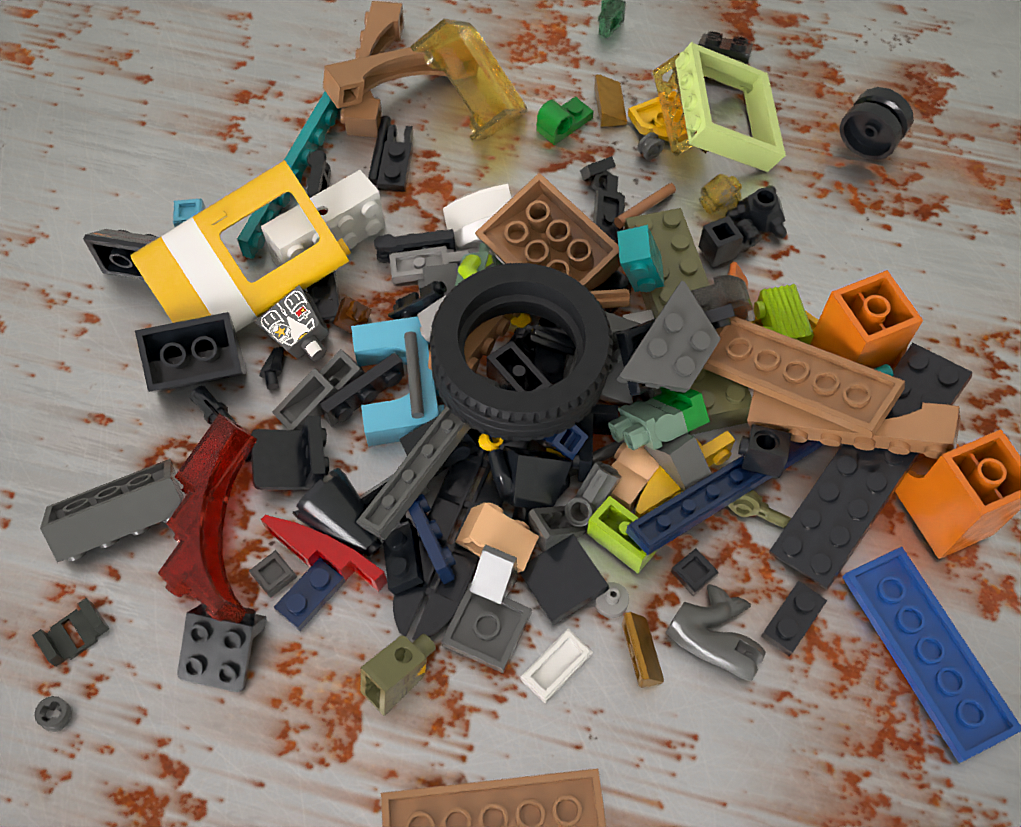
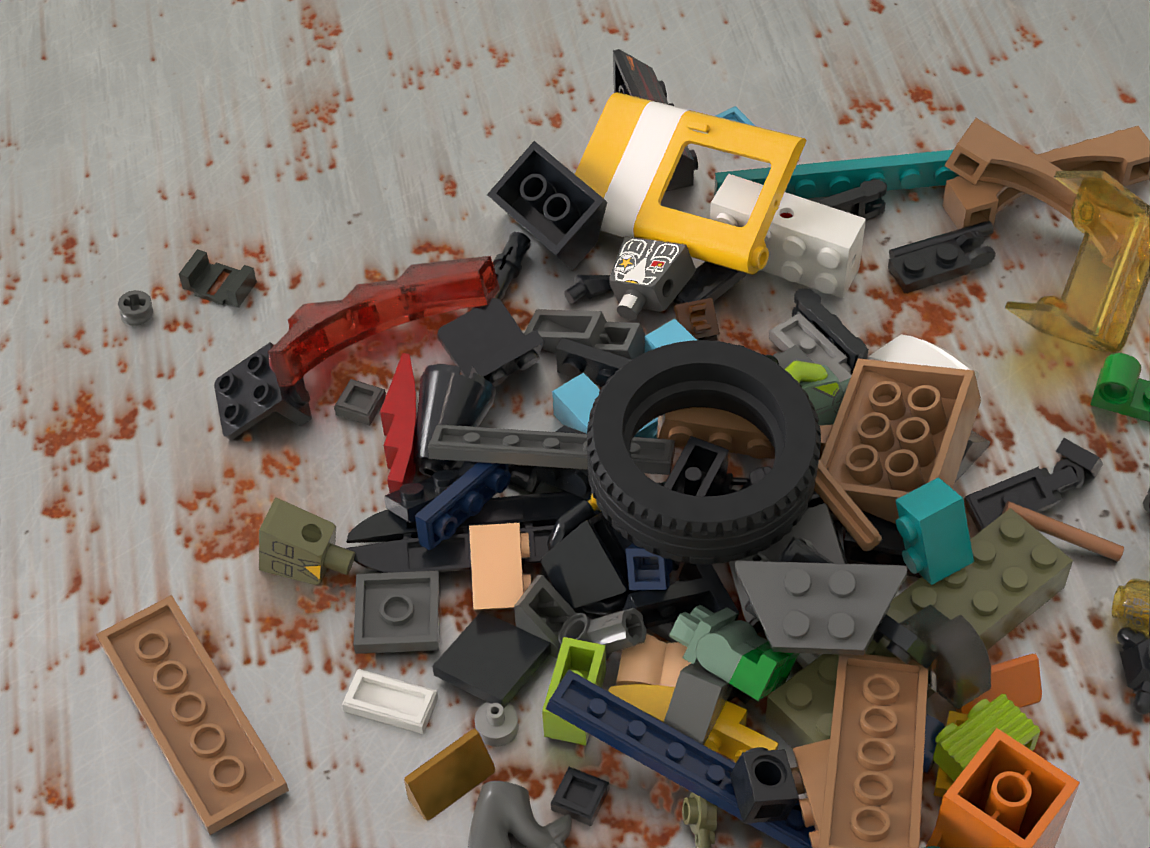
camera: 65 degrees right, 10 degrees down
dark grey slope [40,459,186,563] -> none
dark blue plate [273,557,346,631] -> none
slope [470,544,518,605] -> none
black brick [698,216,762,268] -> none

